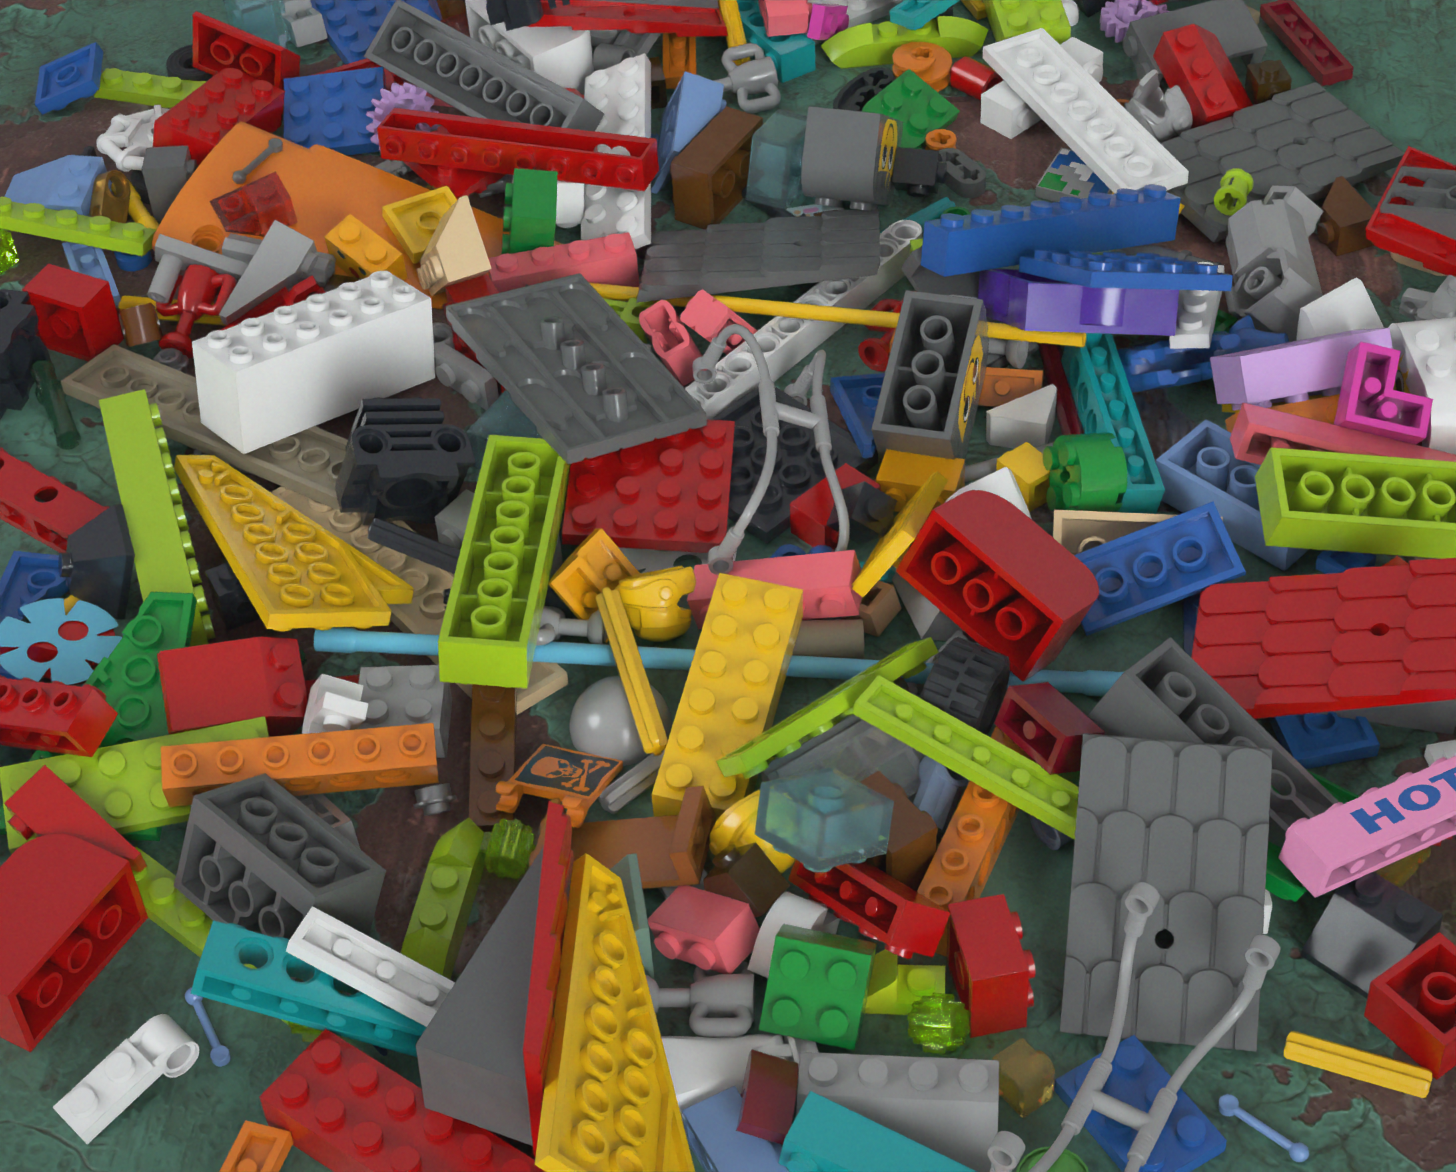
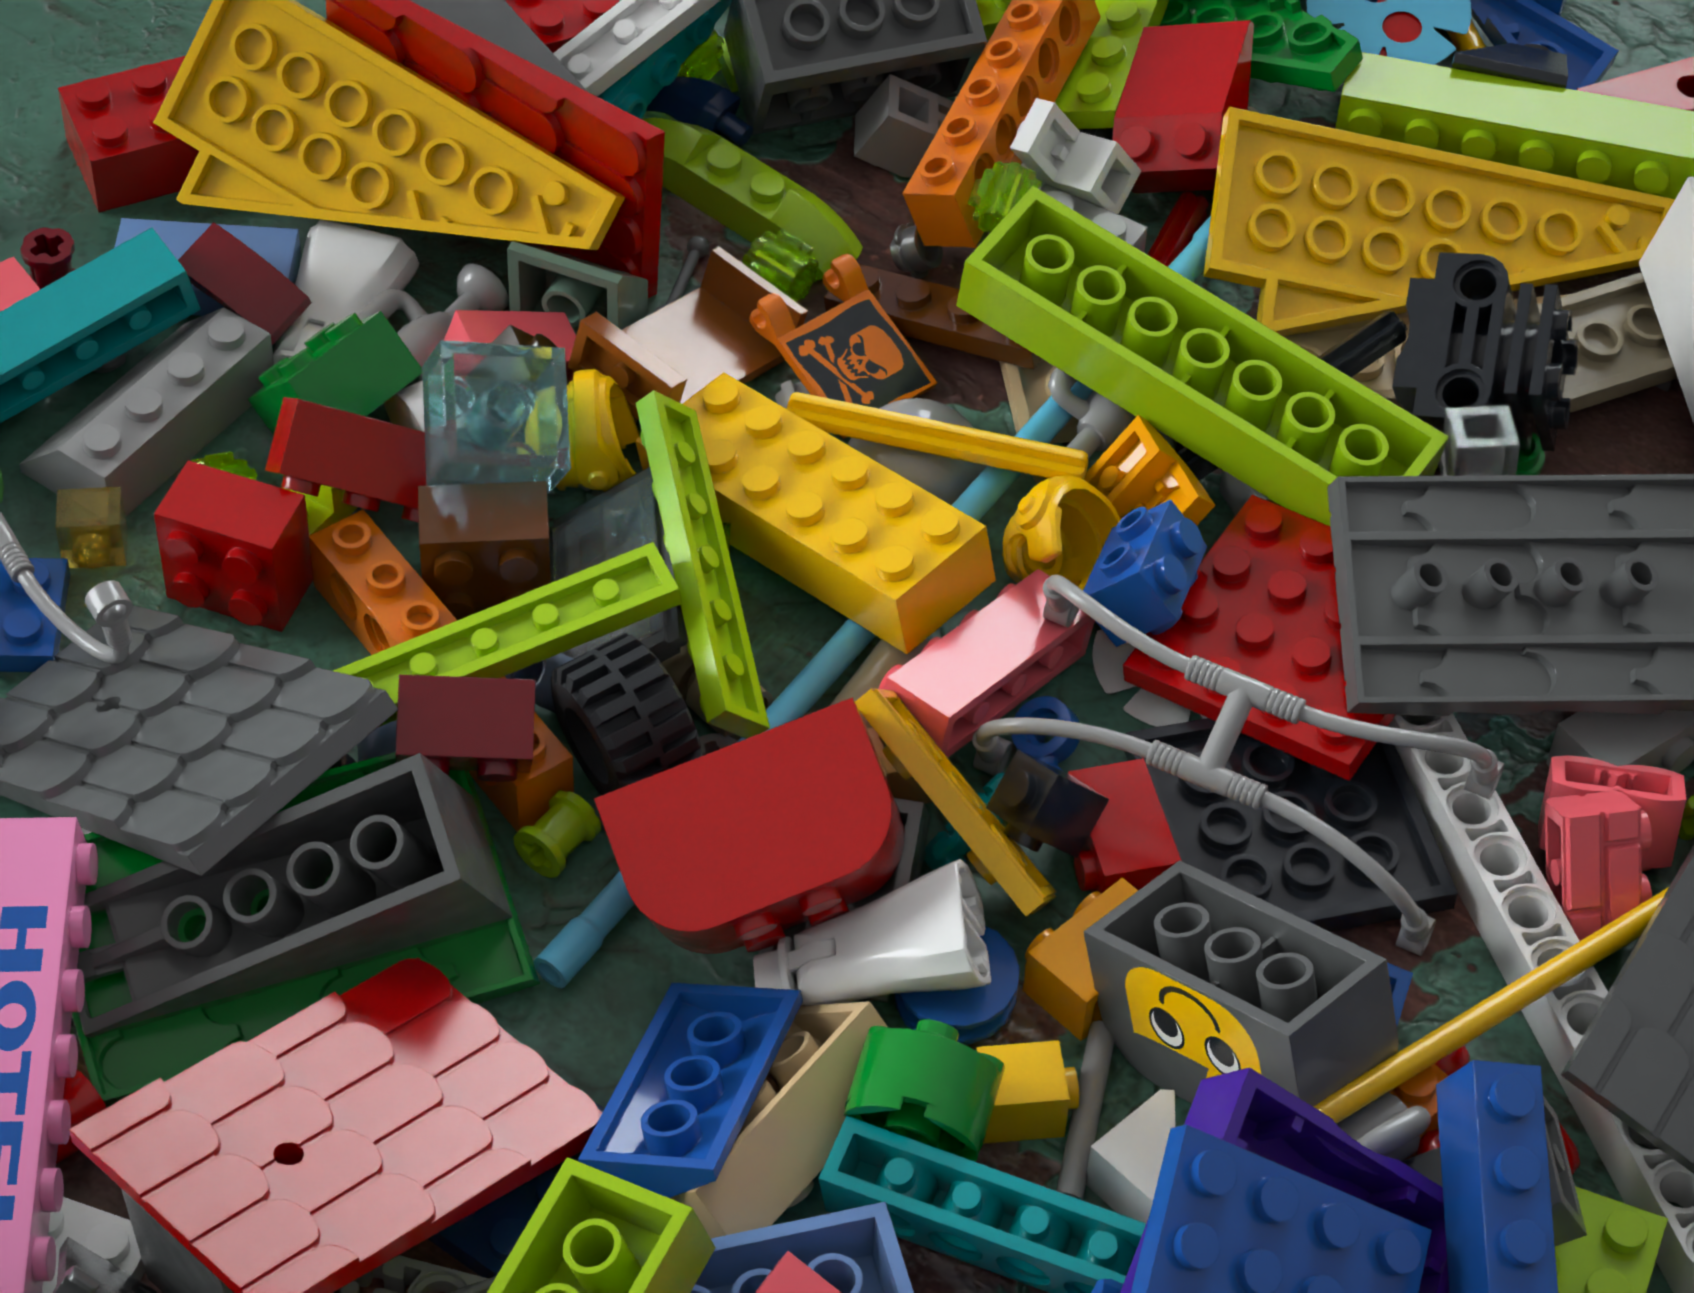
camera: 115 degrees right, 5 degrees up
none -> clear neon green gear [968,161,1042,233]
none -> blue brick [1083,499,1207,647]
none -> clear brick [1439,405,1520,476]

